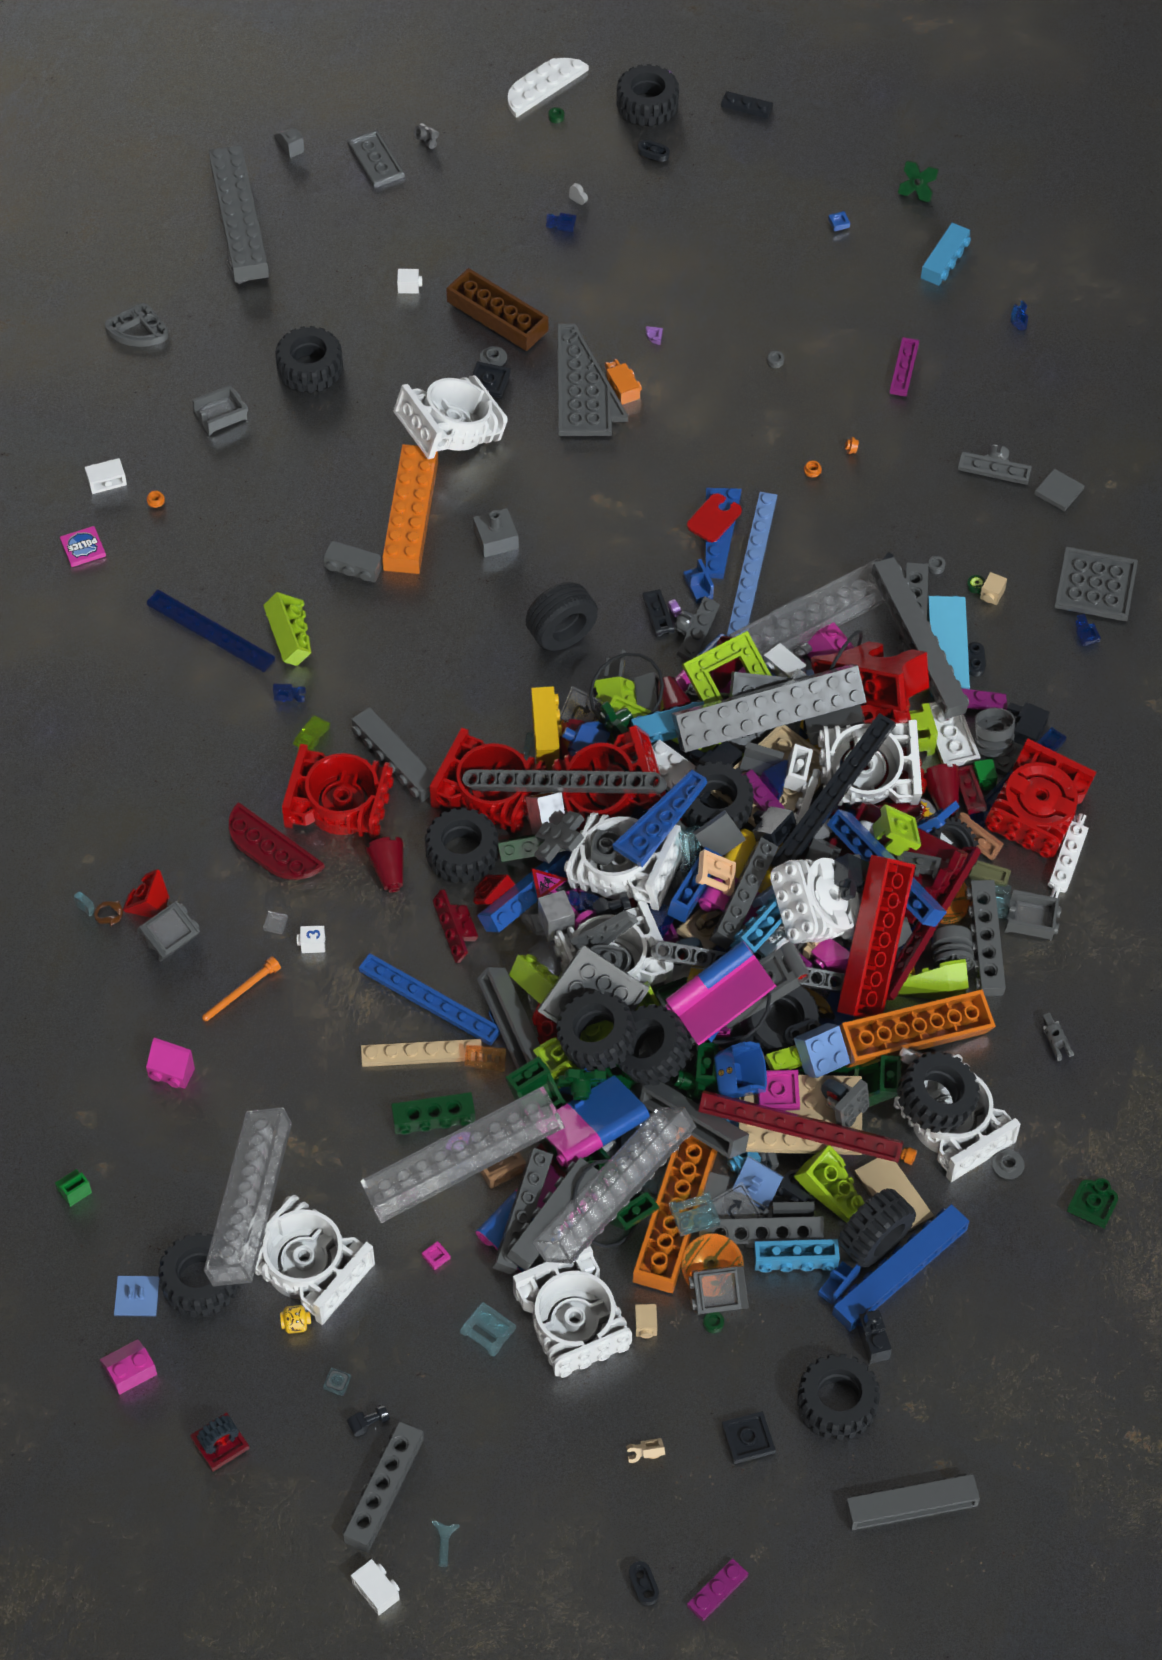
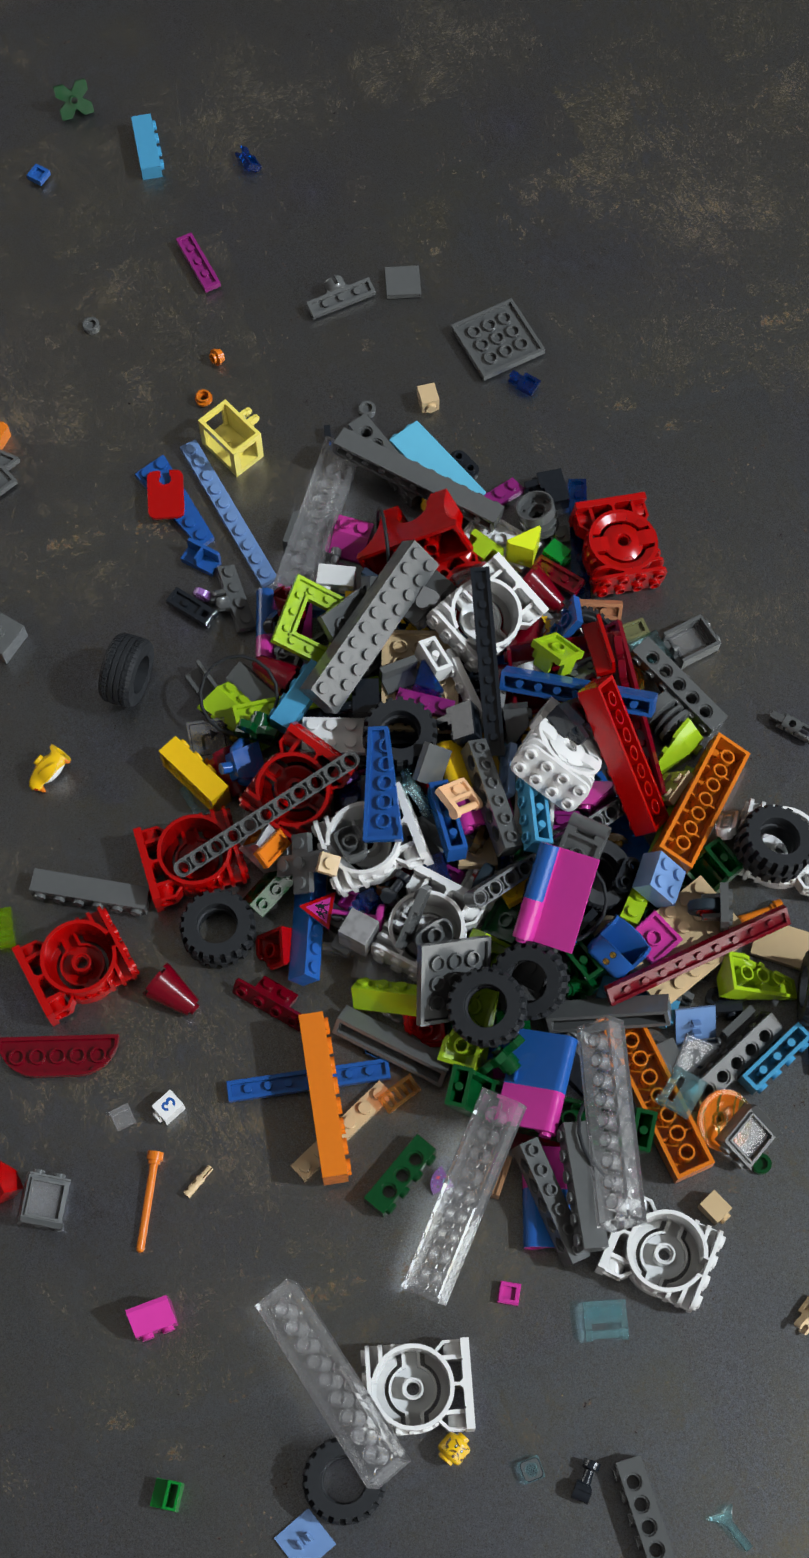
camera: 40 degrees left, 10 degrees up
tile [967,575,985,593] -> none
white plate [1047,813,1089,898] -> none
none -> yellow animal [29,744,71,793]
none -> tan pin [183,1165,213,1198]
none -> light yellow piece [198,399,264,477]
none -> orange tile [253,828,291,869]
none -> orange brick [298,1011,352,1186]
none -> tan plate [315,851,341,877]
none -> light grey tile [416,586,441,610]
none -> neon yellow slope [505,525,541,568]
none -> red panel [581,613,616,677]
none -> tan plate [661,770,693,806]

